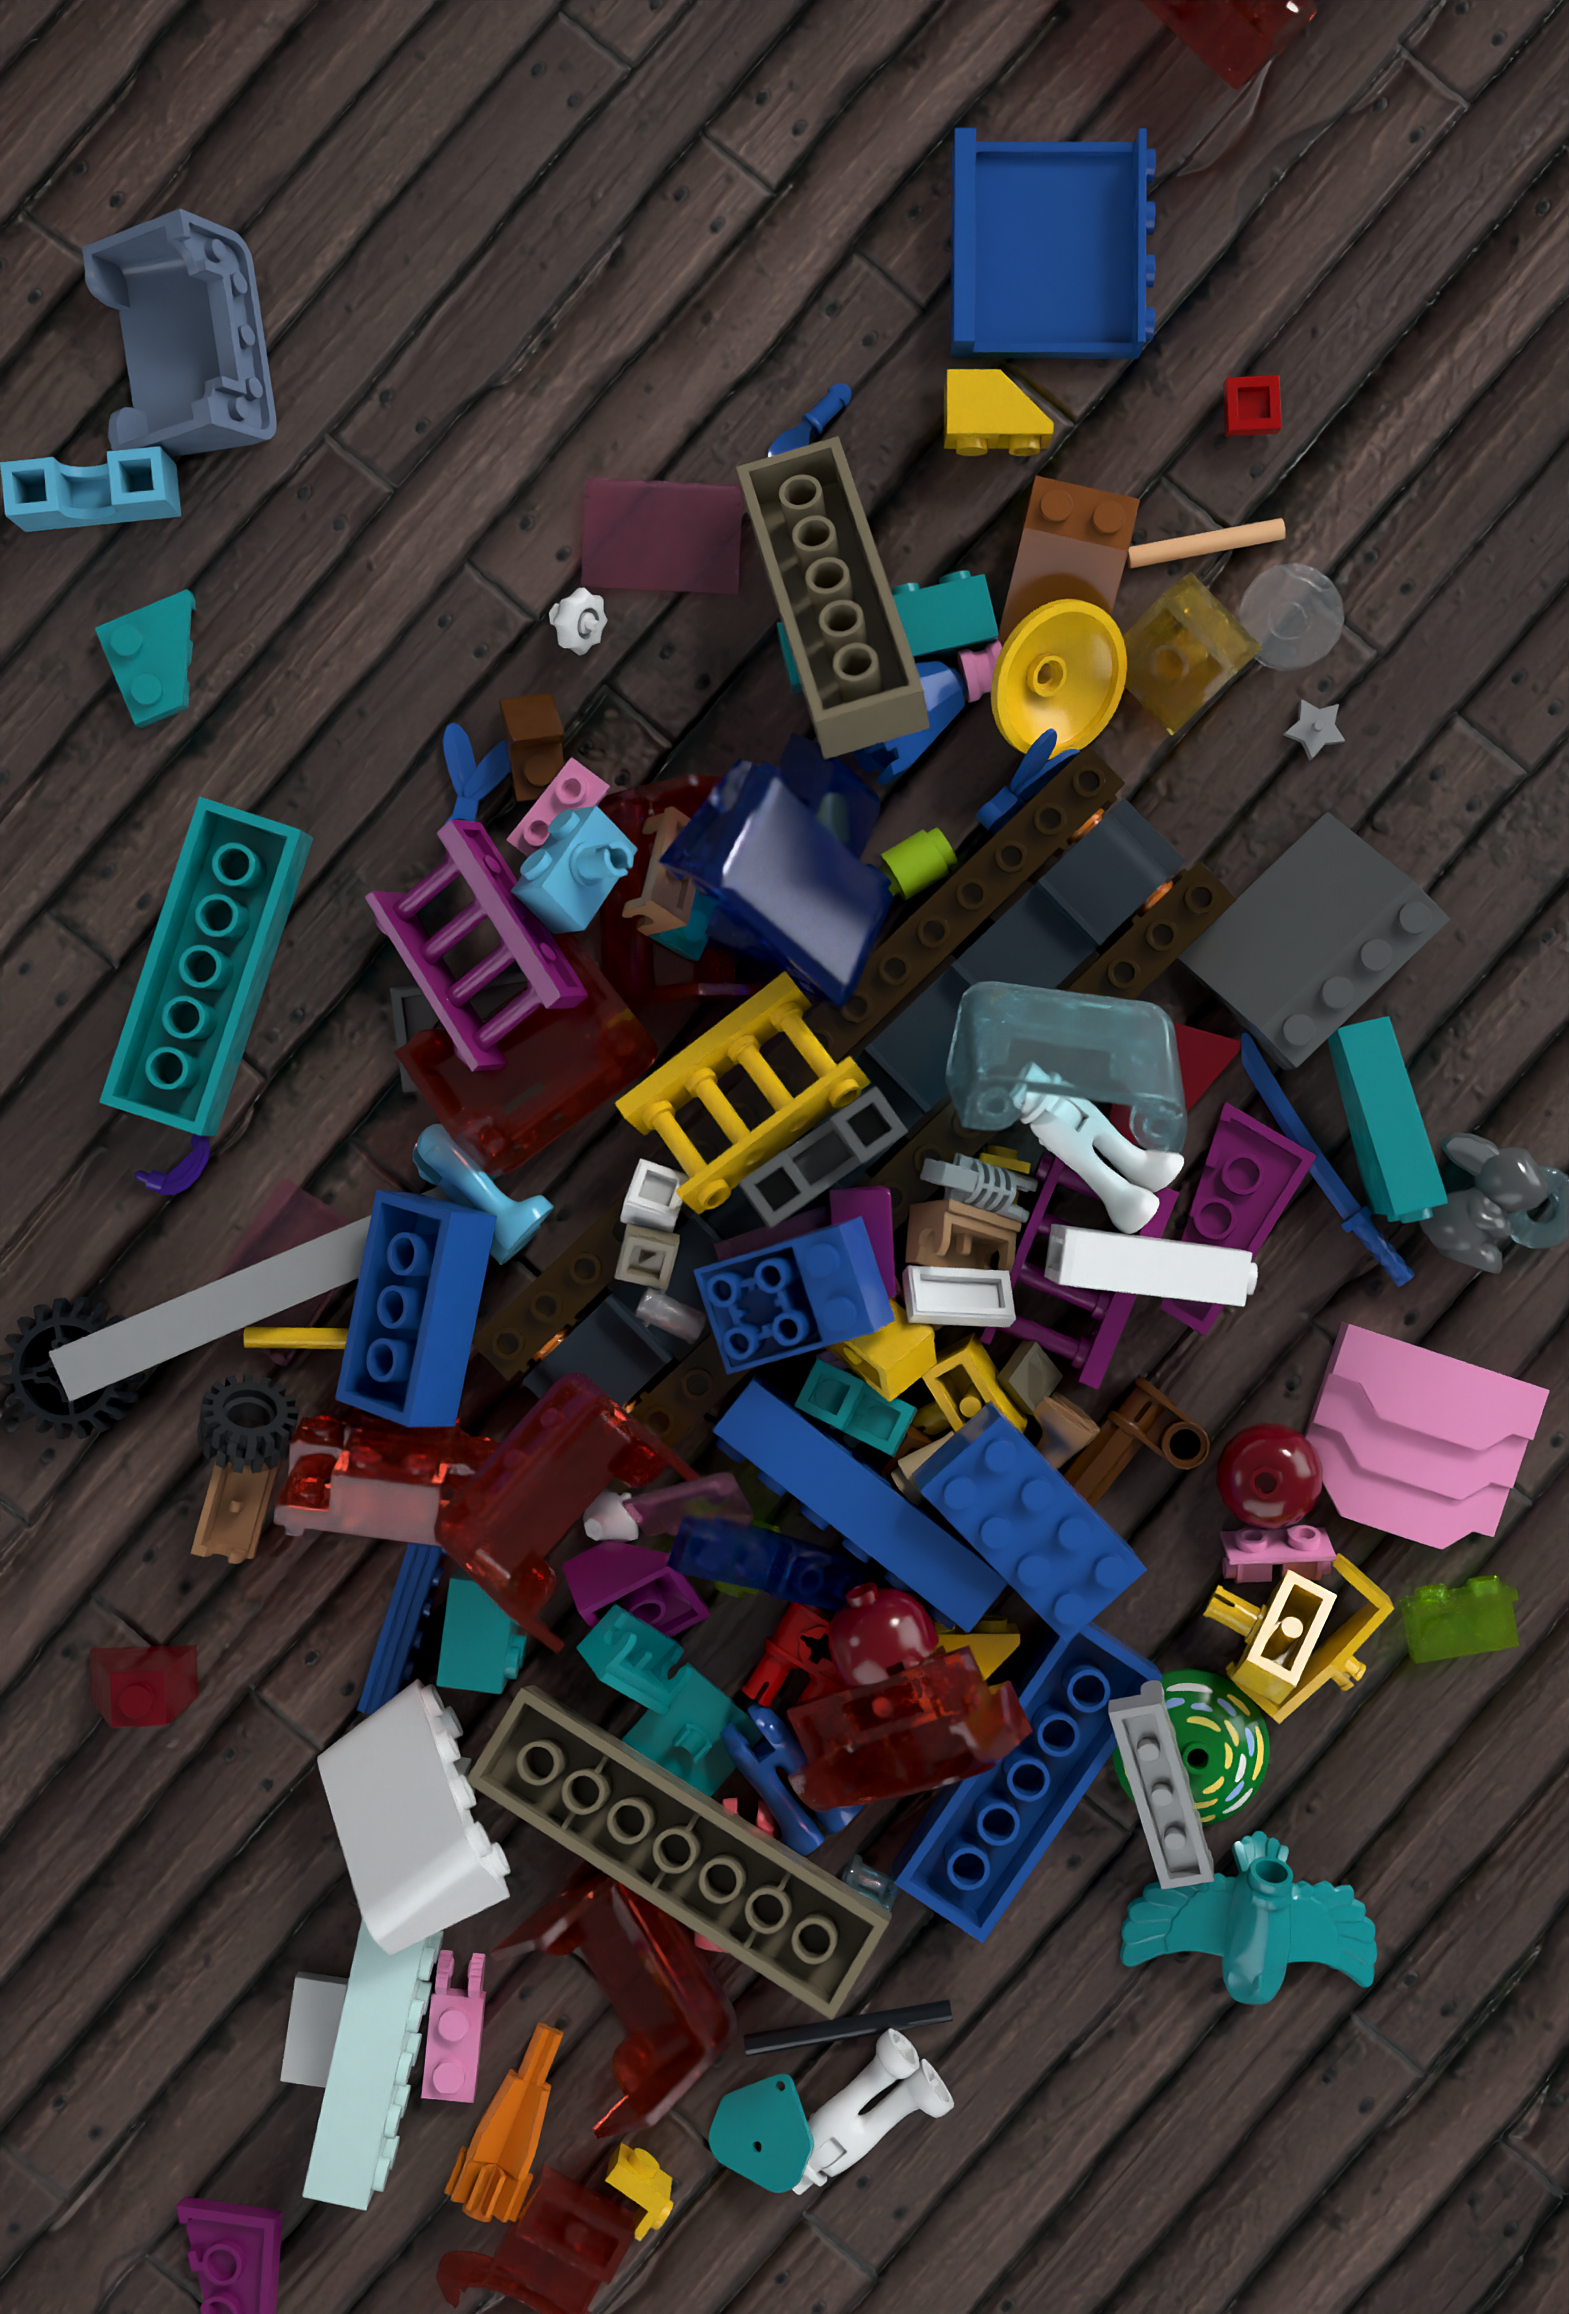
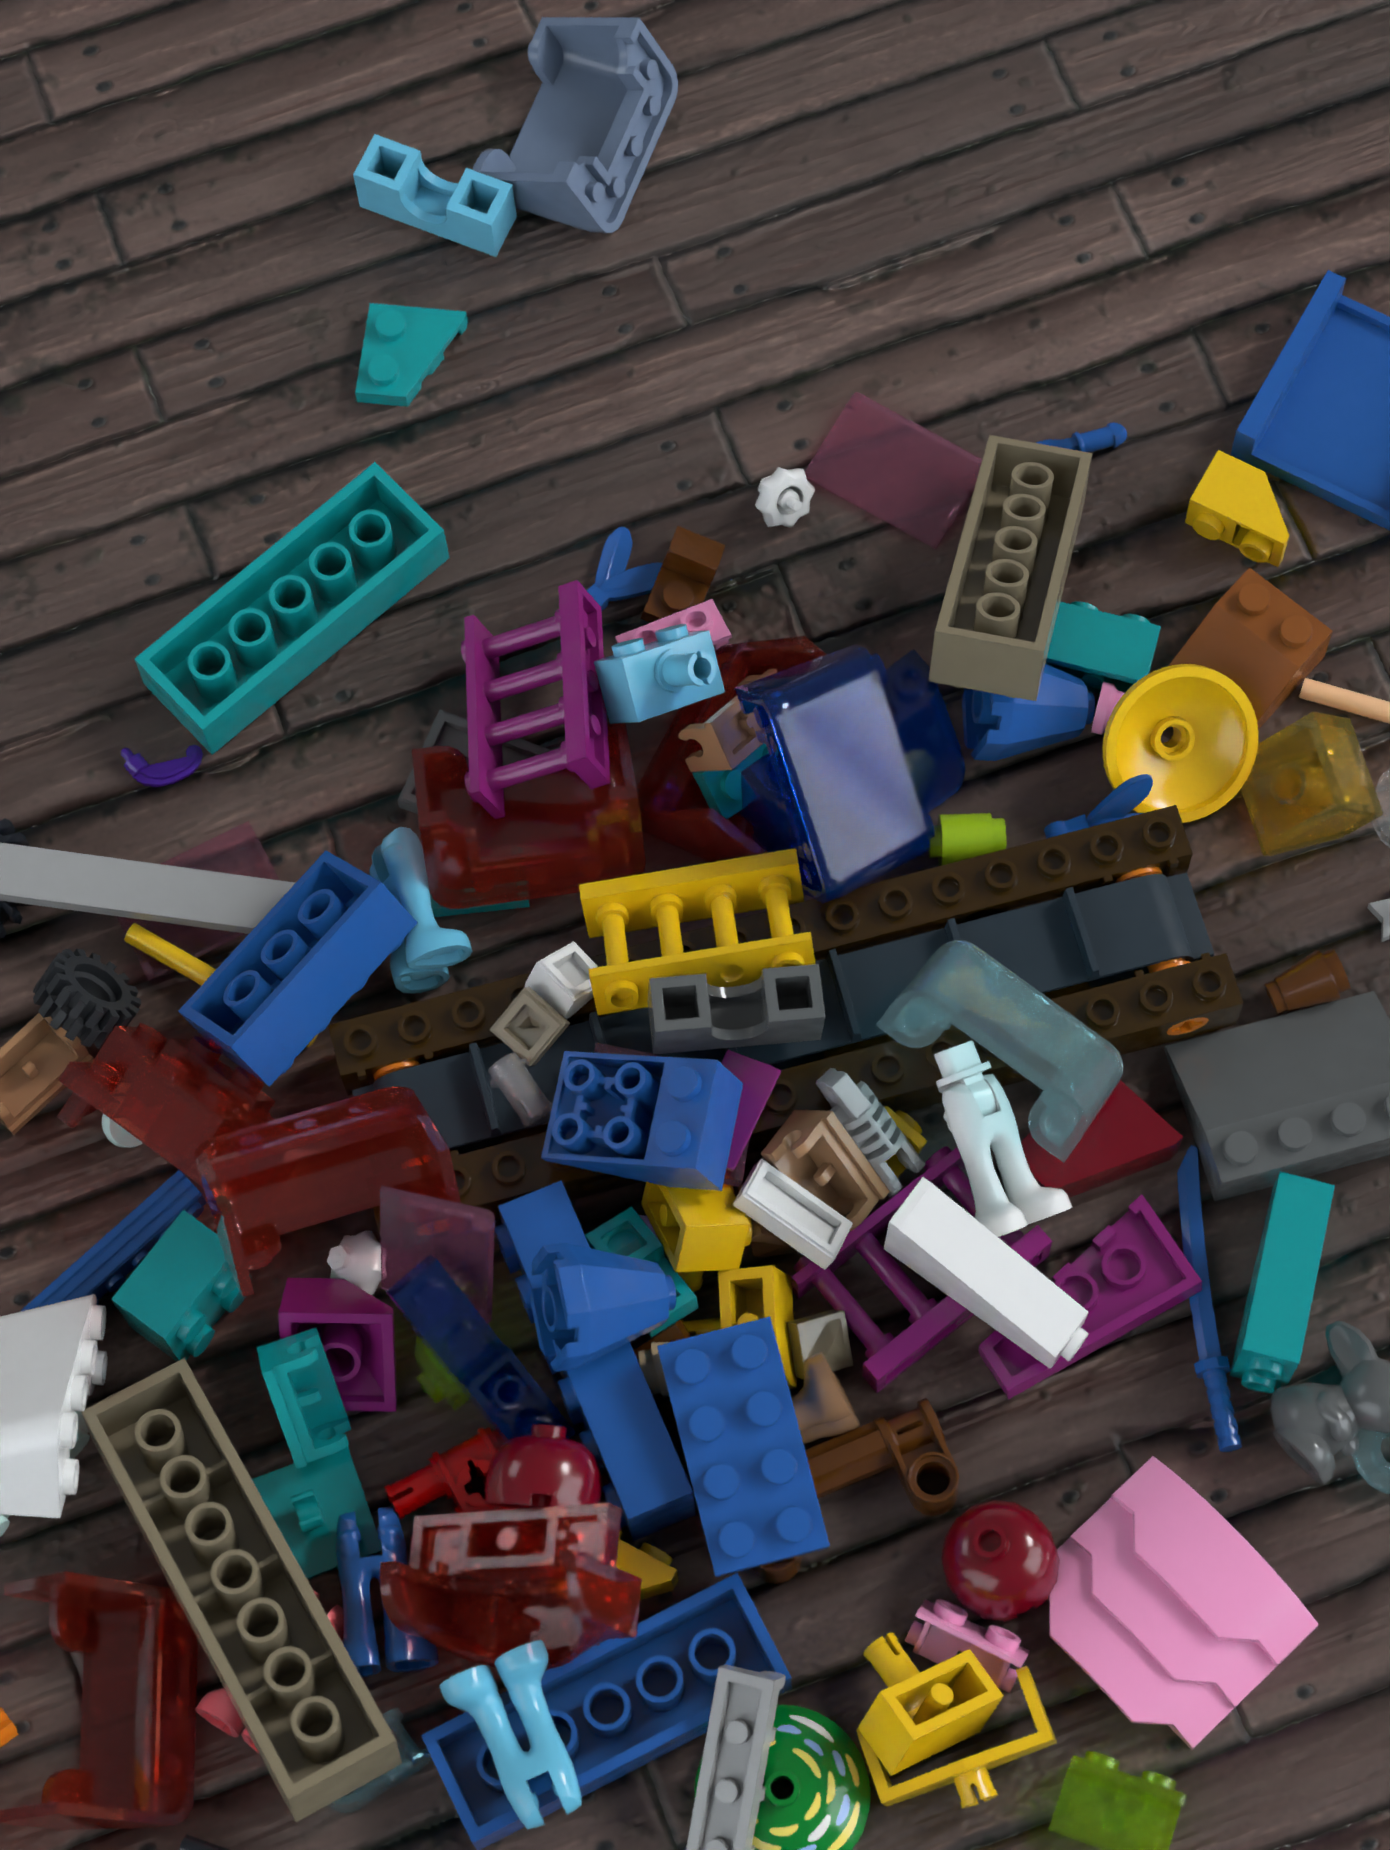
camera: 30 degrees right, 20 degrees down
none -> medium azure piece [439,1640,582,1829]
none -> blue cone [531,1243,676,1372]
none -> reddish brown cone [1264,949,1351,1014]

